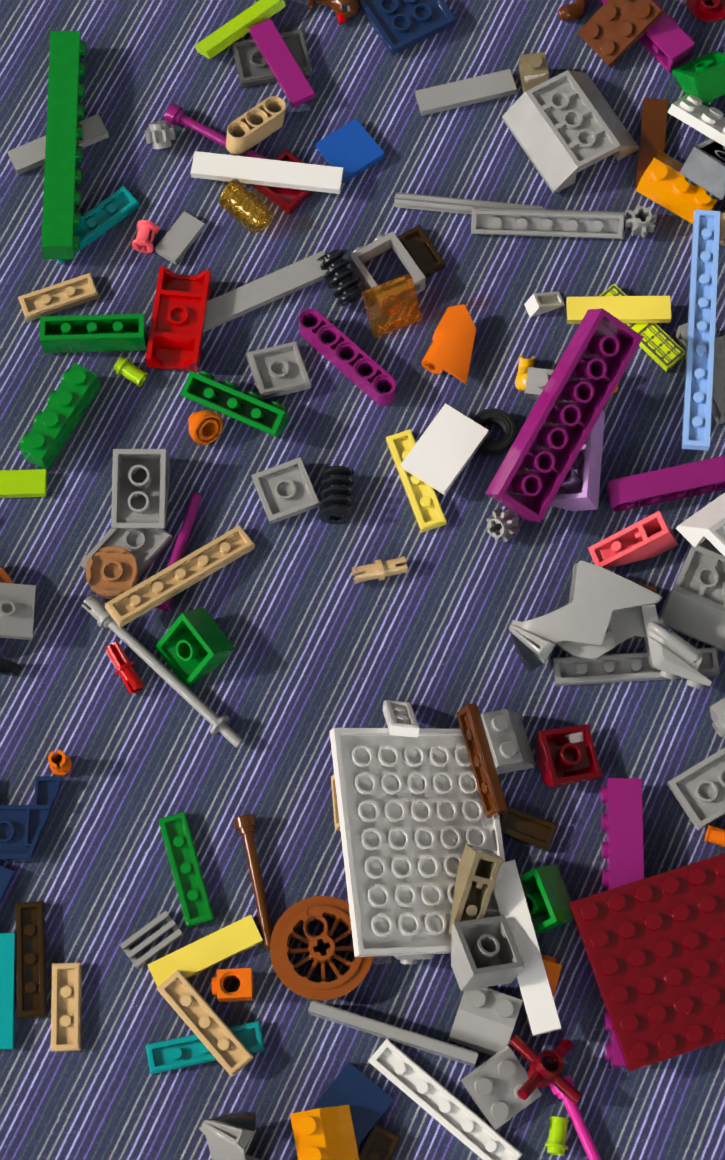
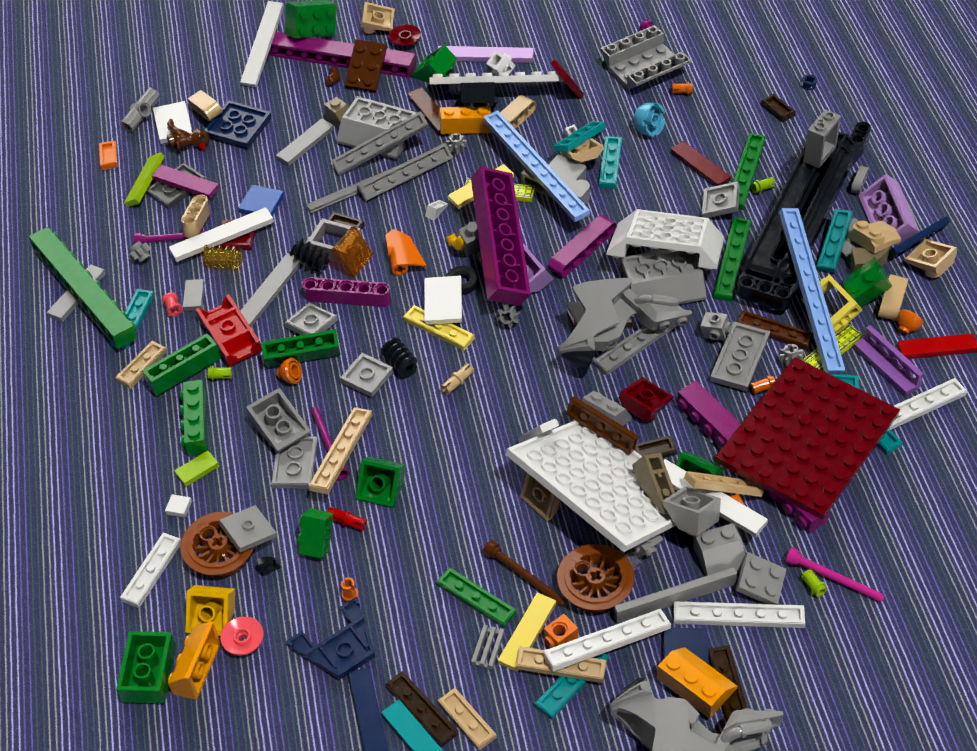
camera: 35 degrees left, 20 degrees down
light grey bar [81,594,244,748] -> none
medium nougat tile [85,546,140,599] -> none
dark red bar [509,1034,583,1104] -> none
coral slope [588,511,679,569] -> none
none -> green brick [297,508,333,559]
none -> light grey tile [332,111,429,176]
none -> white tile [543,609,671,672]
none -> tan tile [684,471,764,497]

